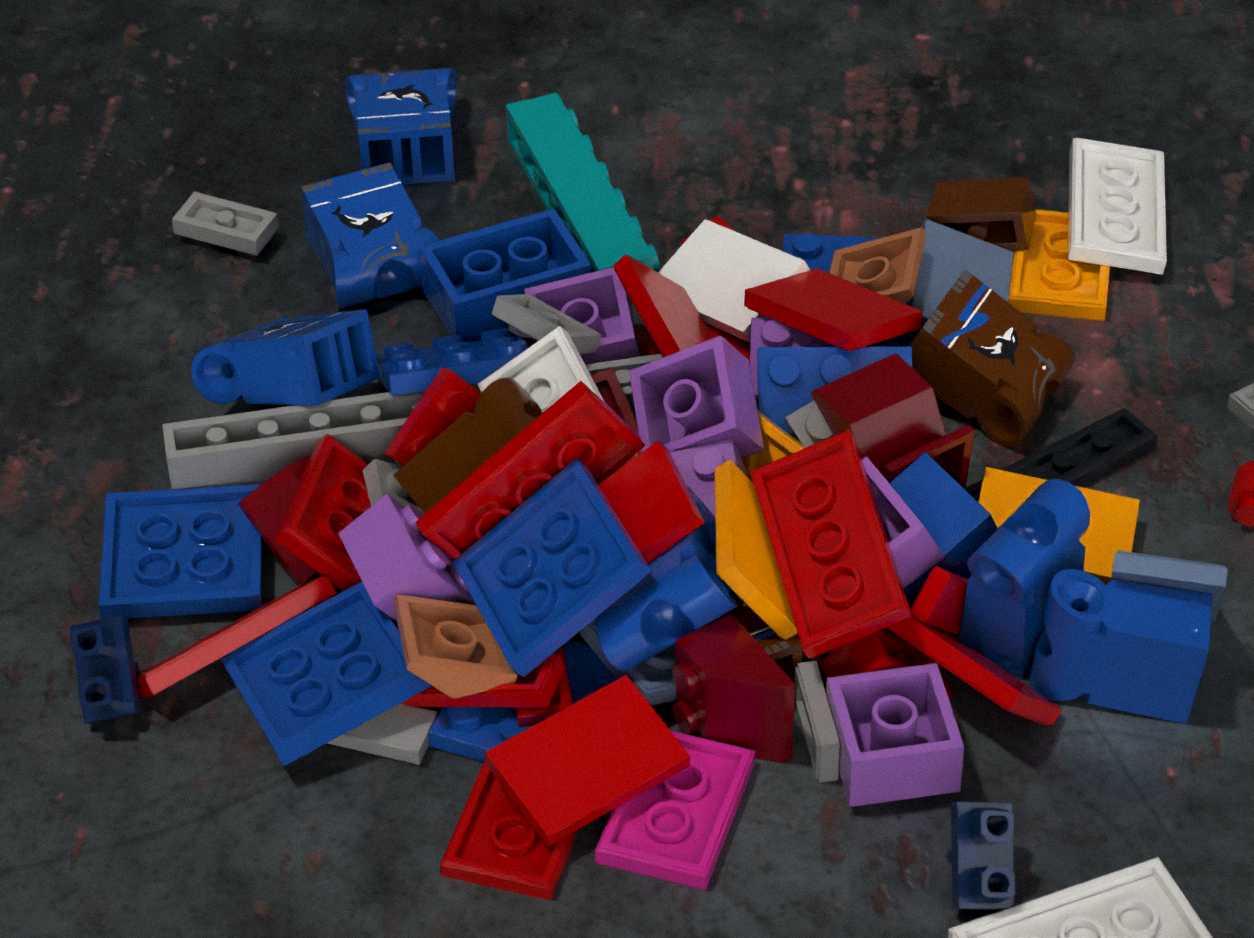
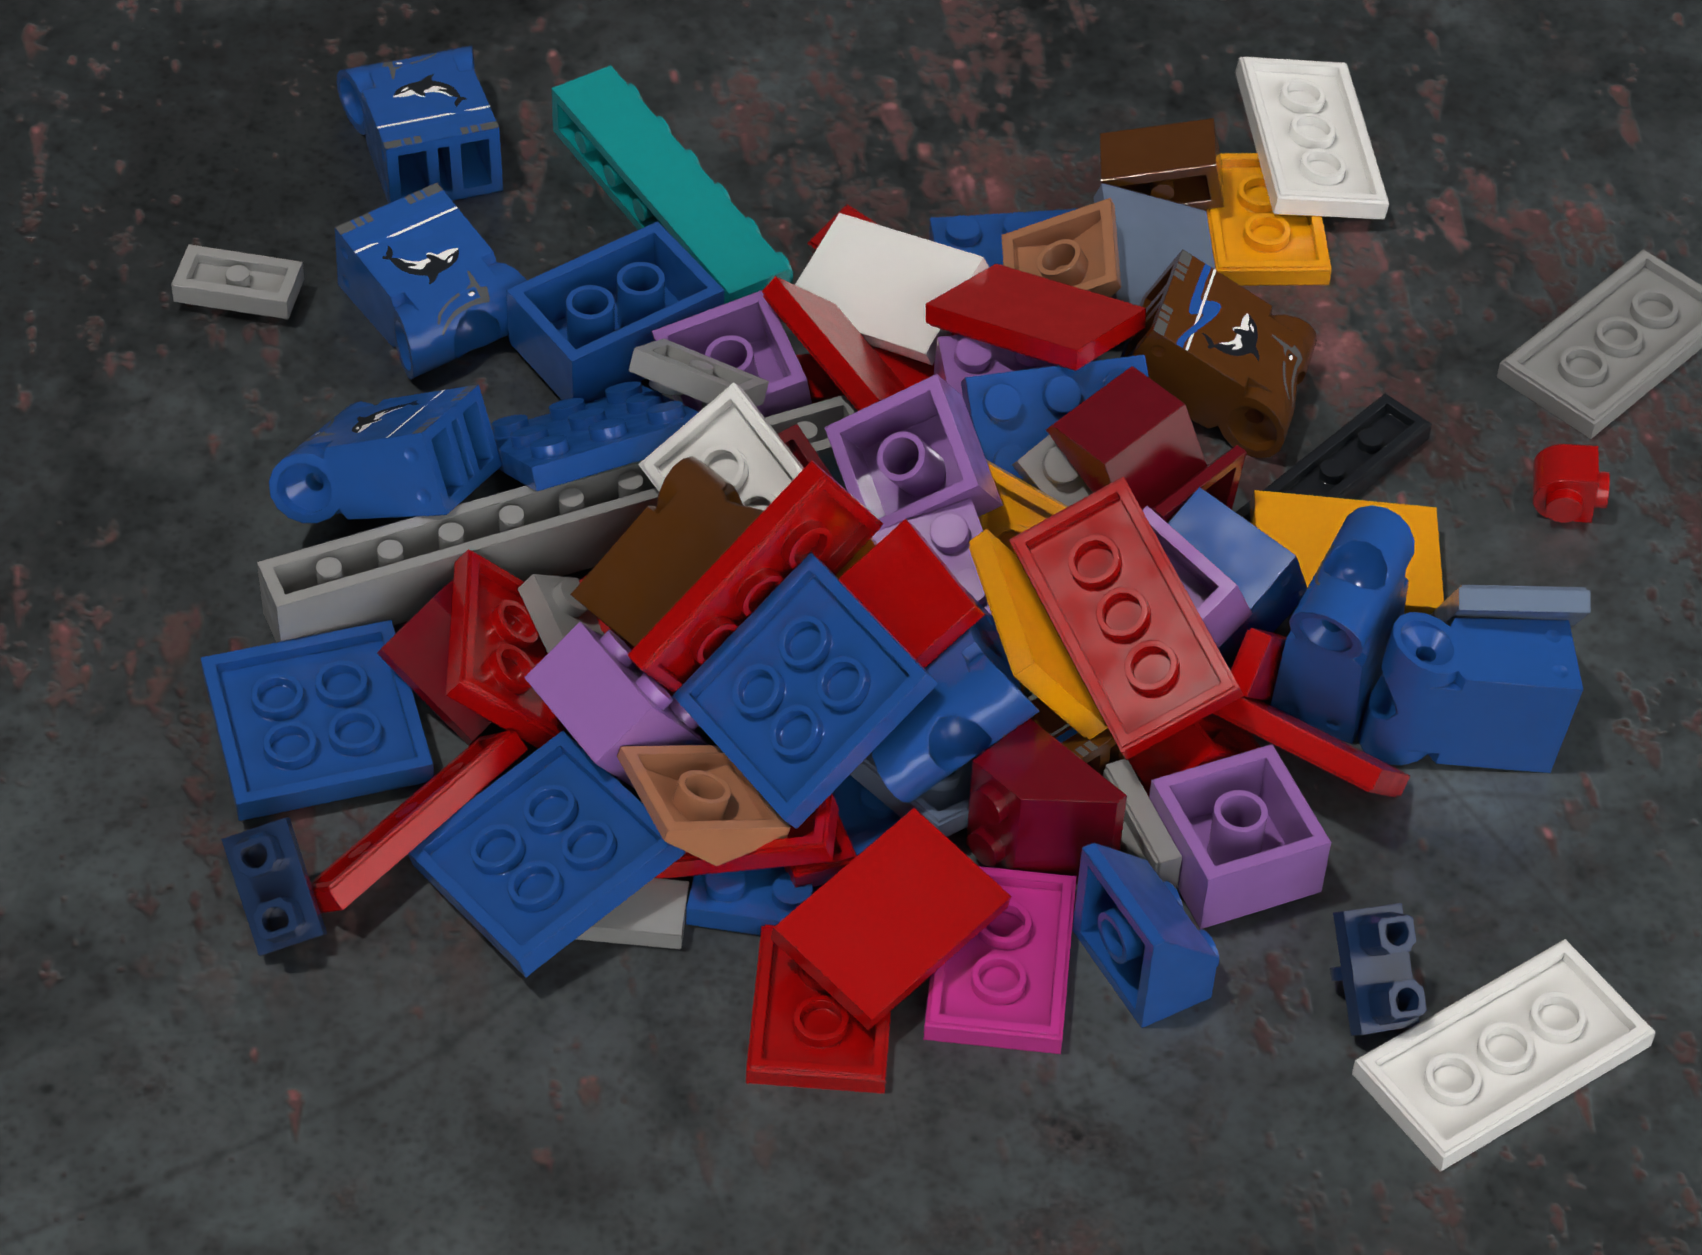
camera: 15 degrees left, 5 degrees up
red plate [384,367,481,467] -> none
none -> blue slope [1072,843,1219,1028]

